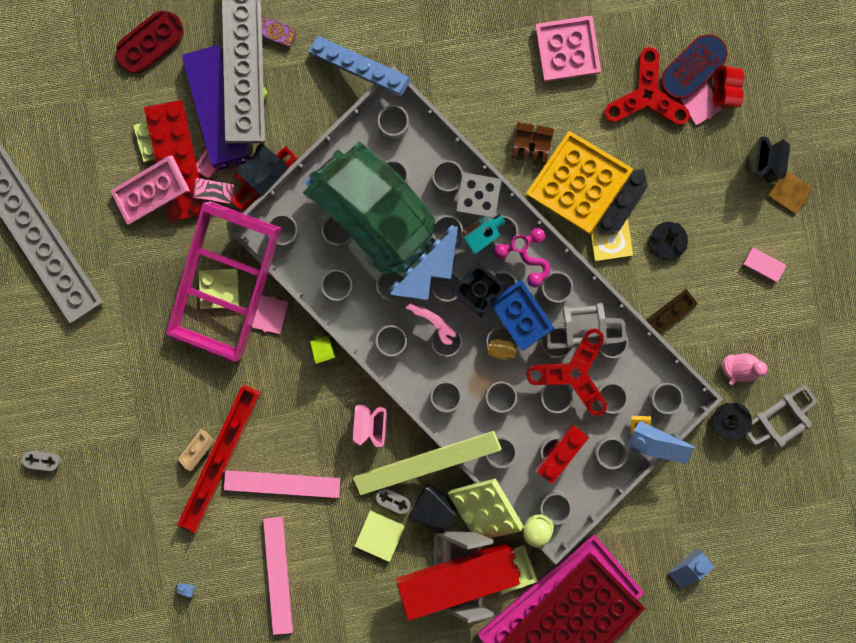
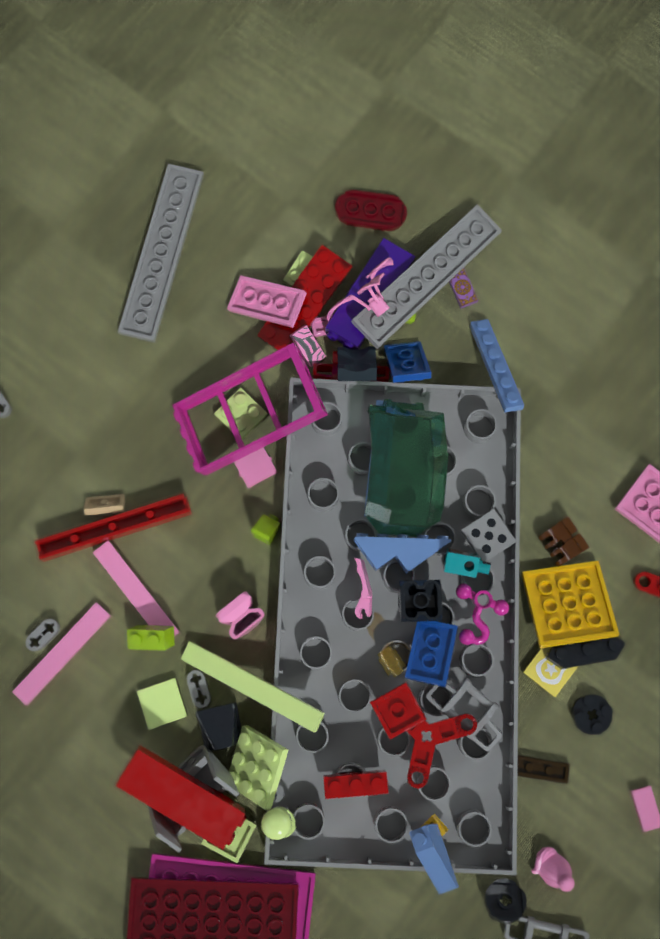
camera: 40 degrees right, 10 degrees down
none -> light grey beam [25,619,60,651]
none -> lime brick [127,625,175,651]
none -> bright pink plant [327,257,394,321]
none -> red plate [370,682,427,740]
none -> blue plate [384,341,431,383]

